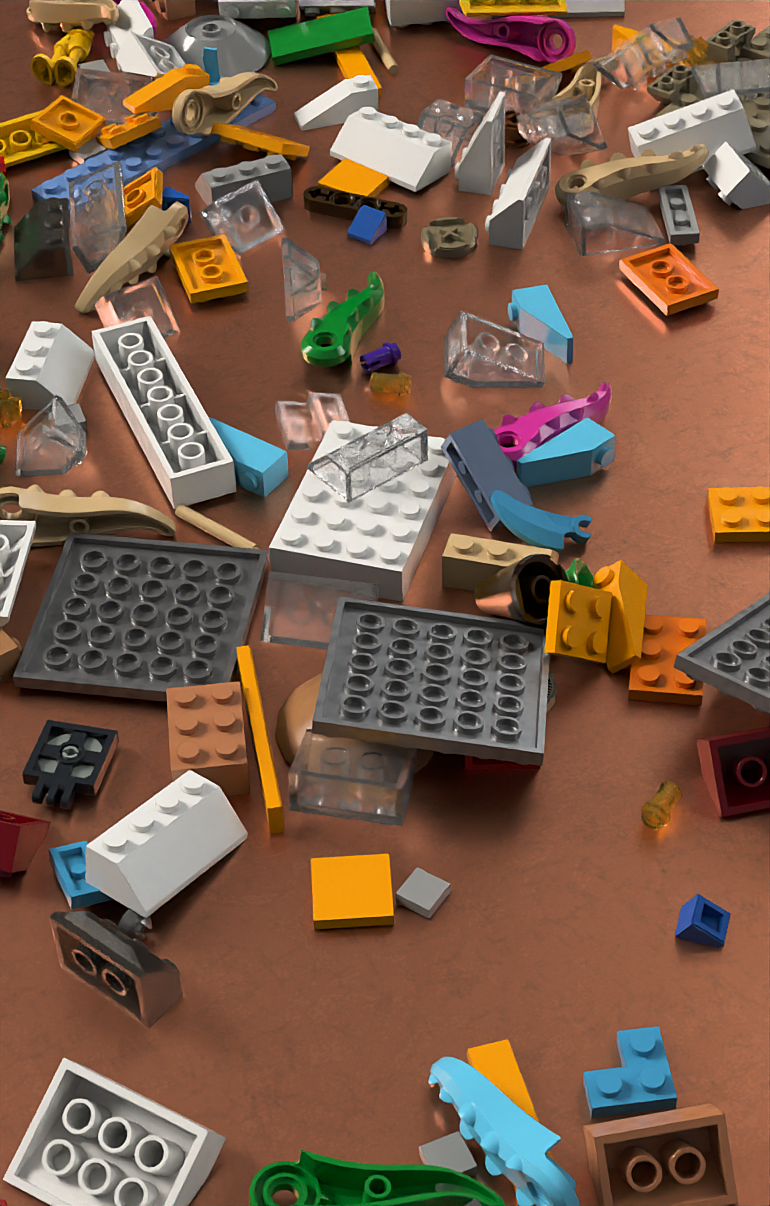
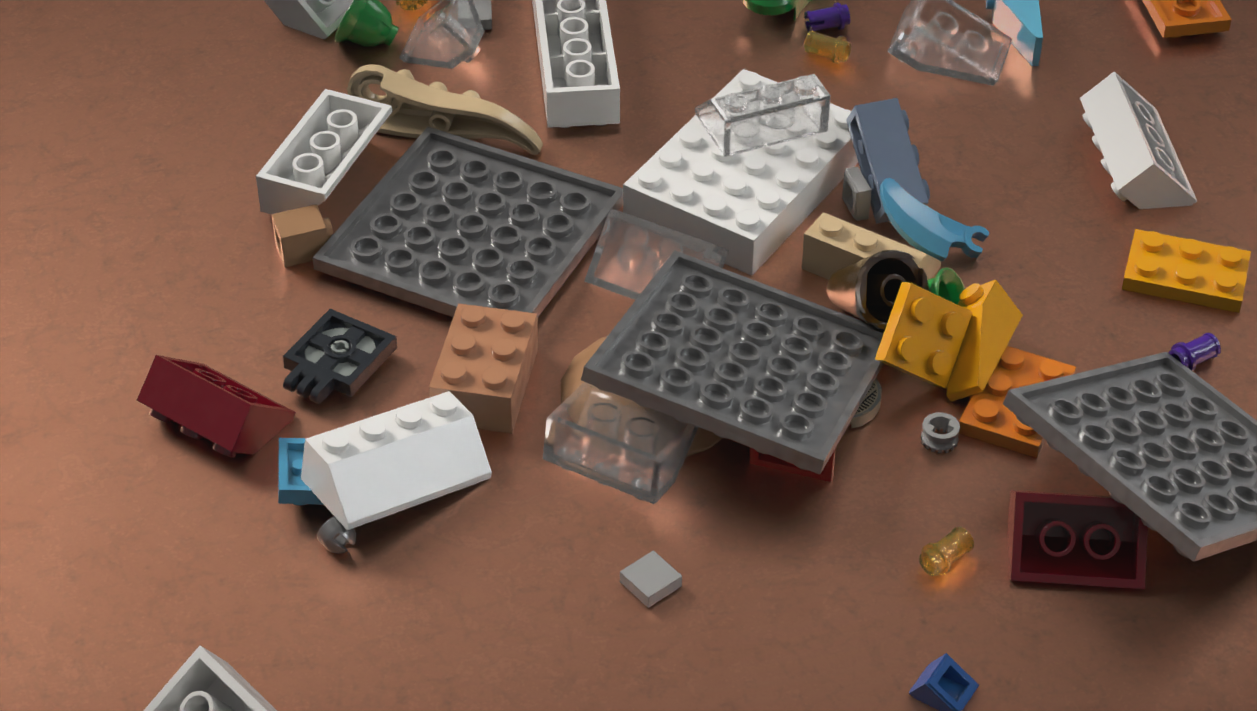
camera: 15 degrees right, 0 degrees up
clear smoke slope [50,911,183,1028] -> none
tan bar [175,504,259,549] -> none
medium azure slope [209,417,289,498] -> none
light orange tile [236,645,285,834] -> none
clear slope [274,392,350,450] -> none
light orange tile [311,853,394,929] -> none
dark pink animal [493,382,612,468] -> none
medium azure slope [517,417,616,487] -> none
none -> light grey tile [842,166,871,221]
none -> light grey bush [921,412,960,453]
none -> white slope [1080,72,1197,209]

